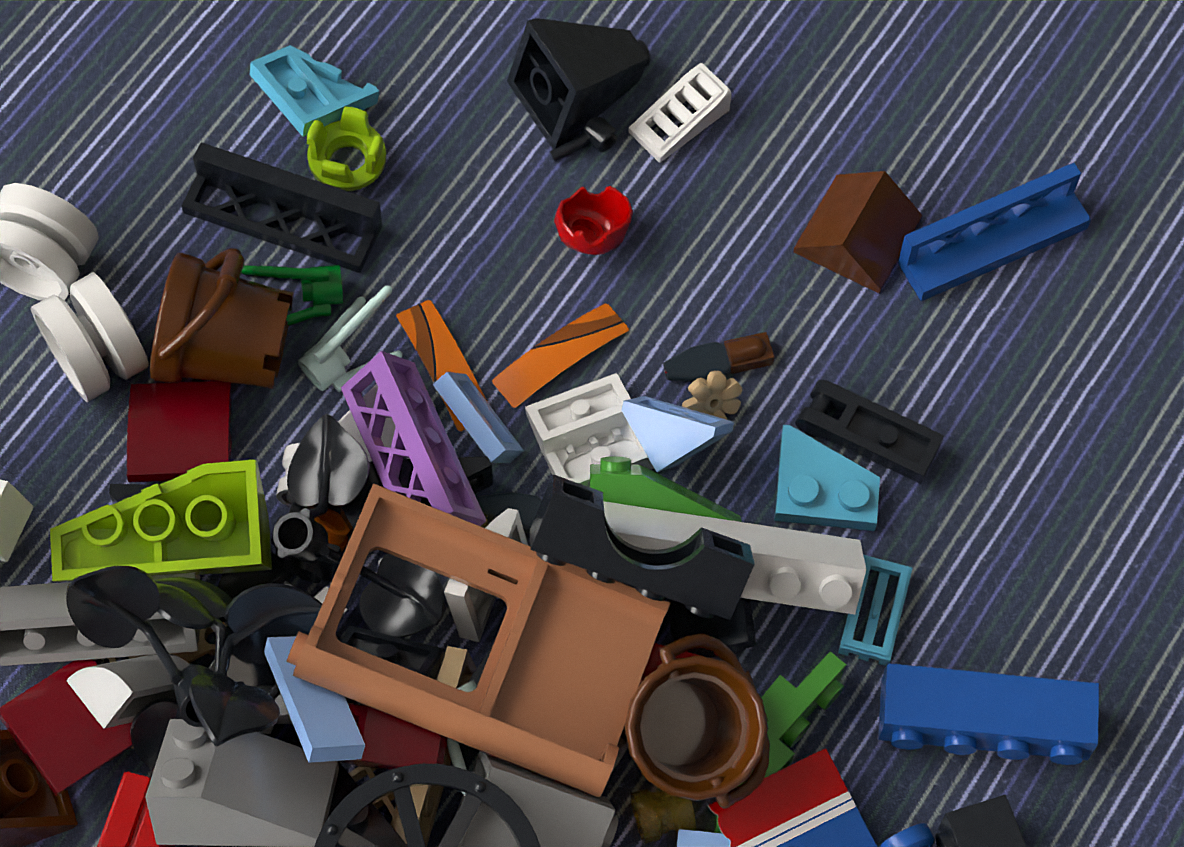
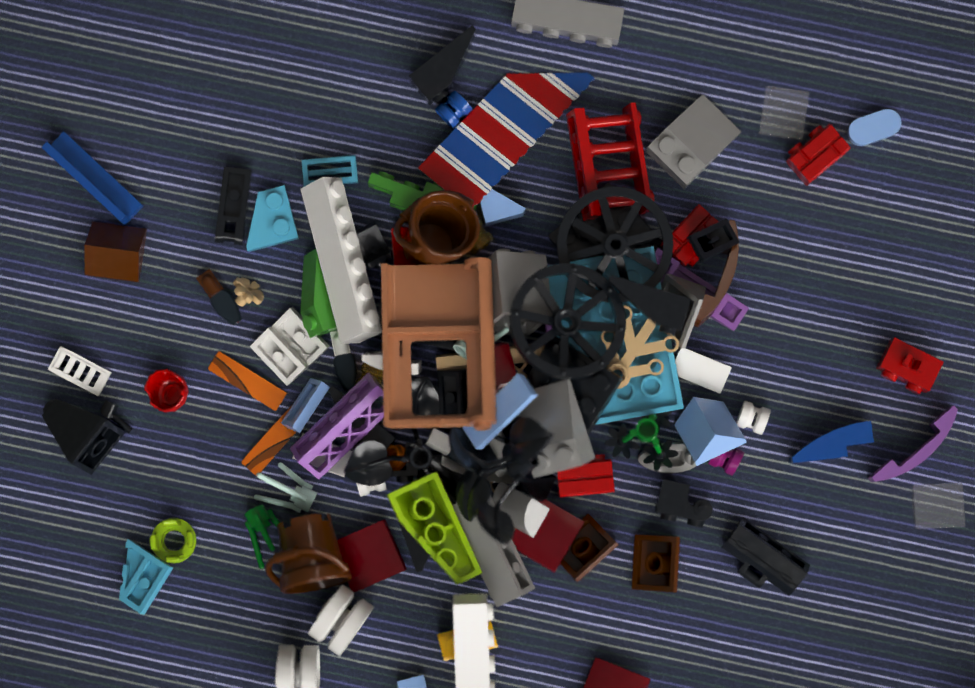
camera: 110 degrees left, 20 degrees up
black fence [181,142,382,273] -> none
black arch [530,474,755,620] -> none
light blue slope [621,396,734,472] -> none
blue brick [878,663,1099,765] -> none

